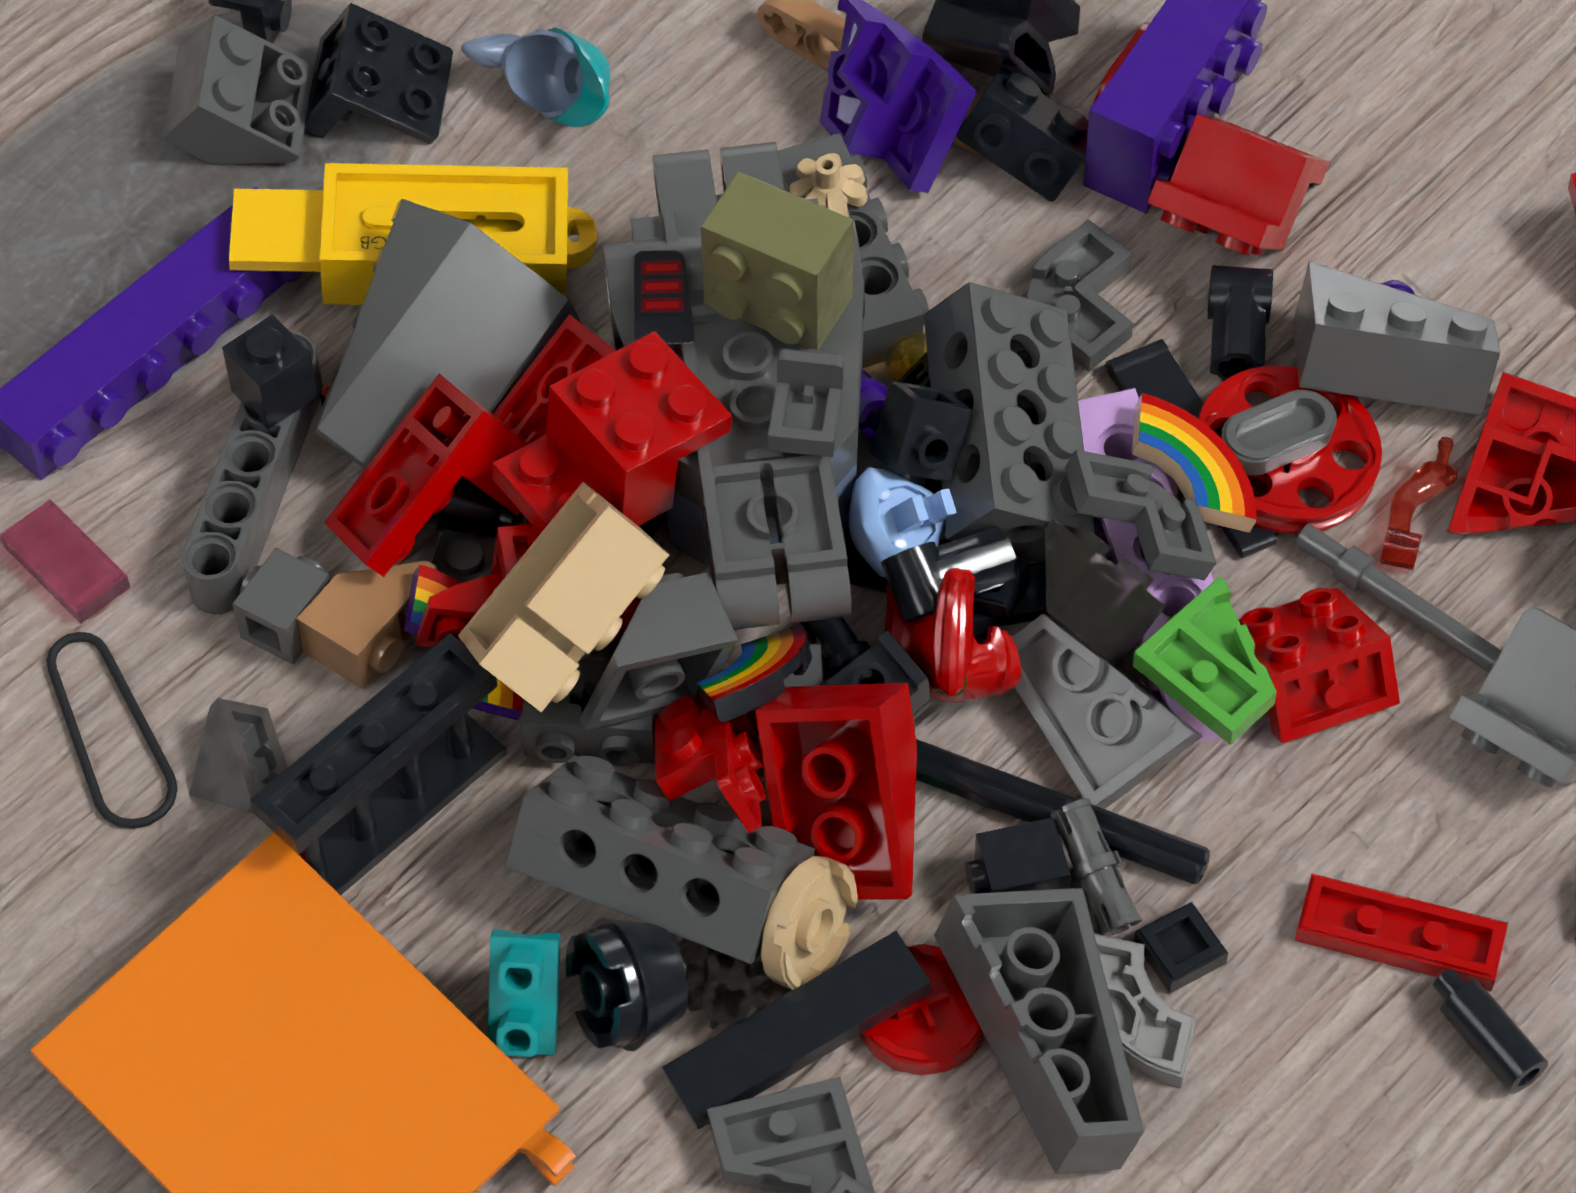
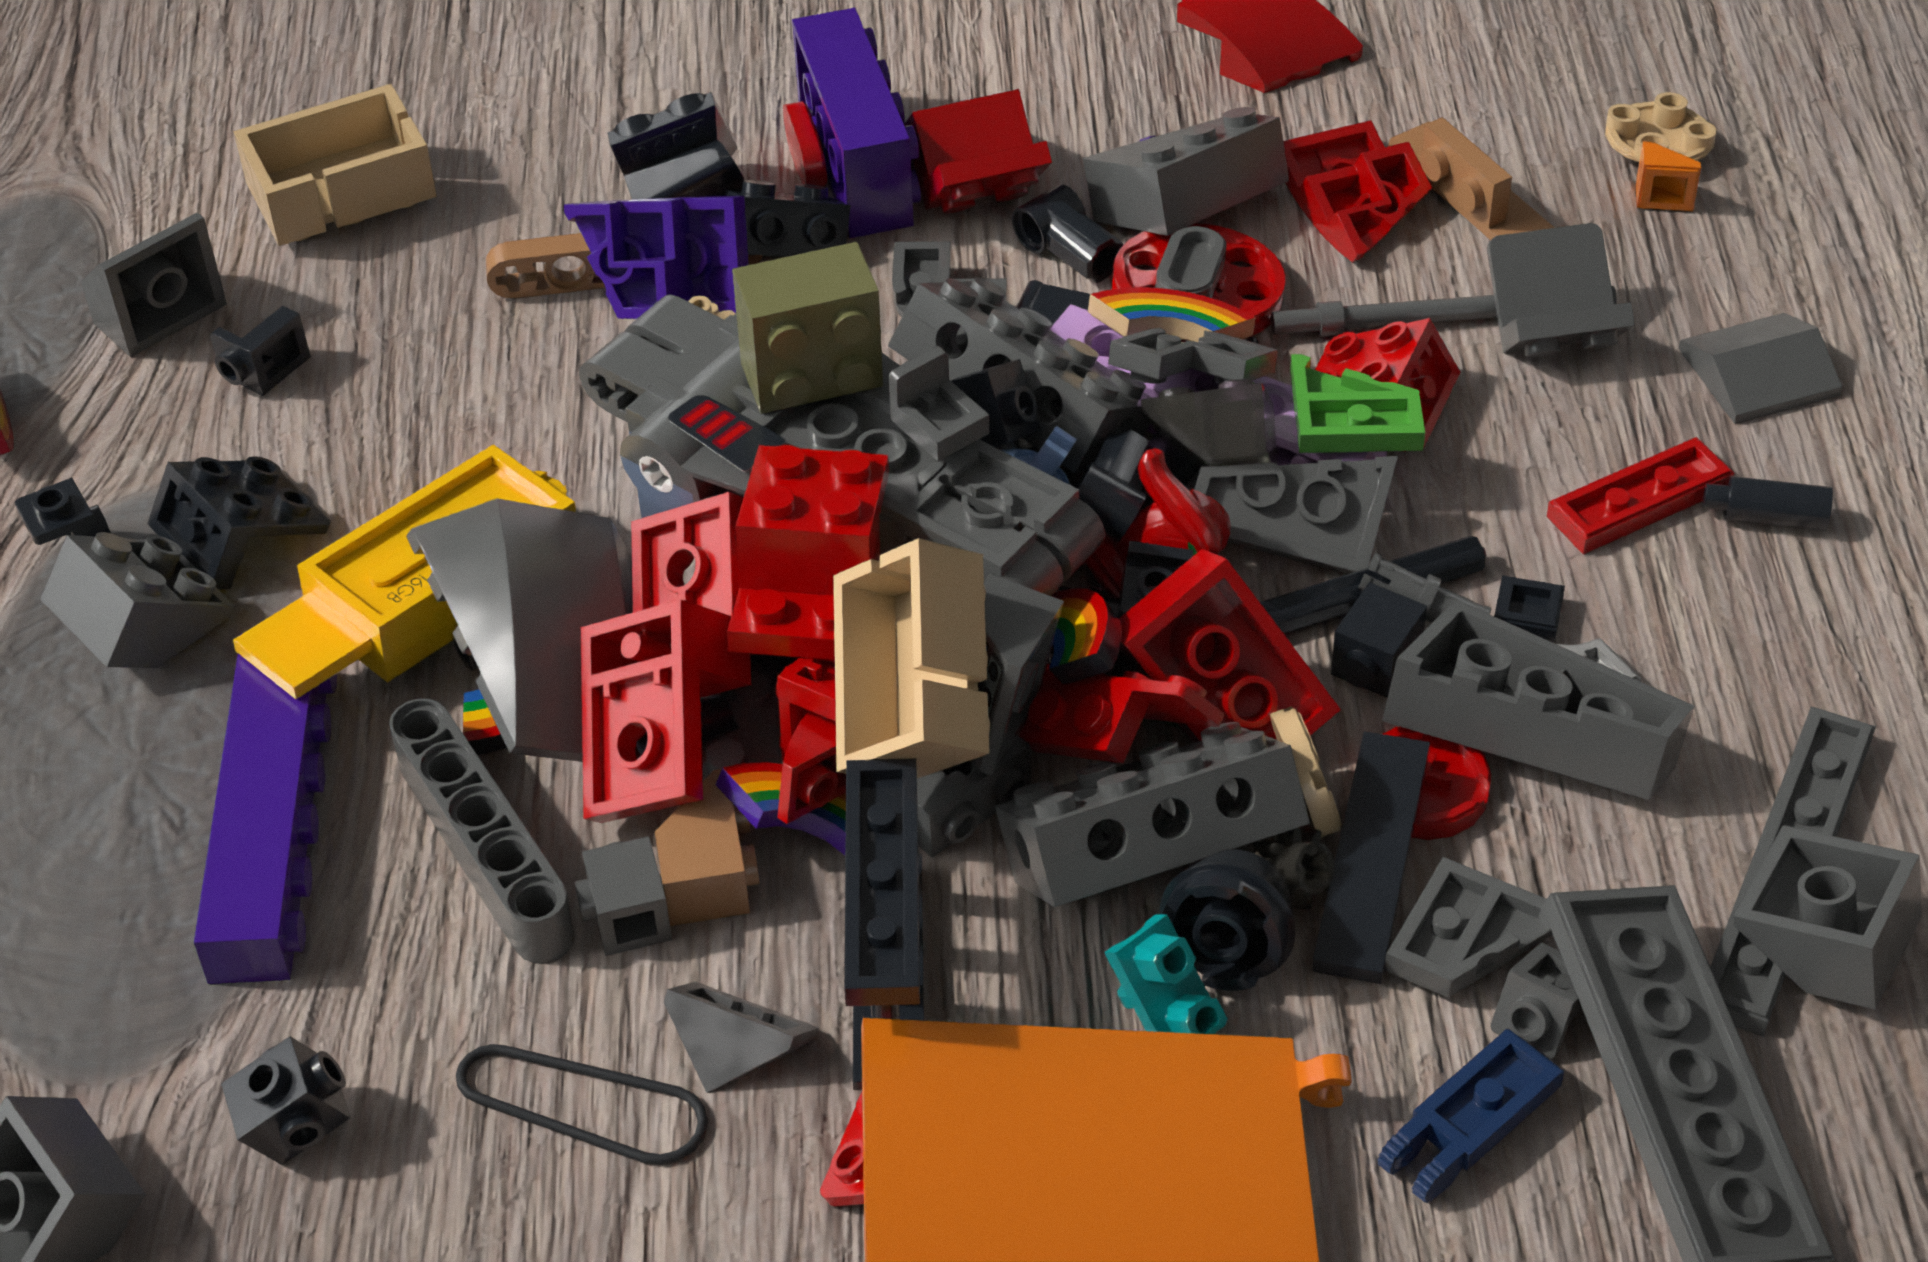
camera: 45 degrees left, 10 degrees down
clear pink tile [0,499,131,624] -> none
black brick [222,314,319,430] -> none
sand blue hair [461,27,611,127] -> none
clear red piece [1380,437,1458,571] -> none

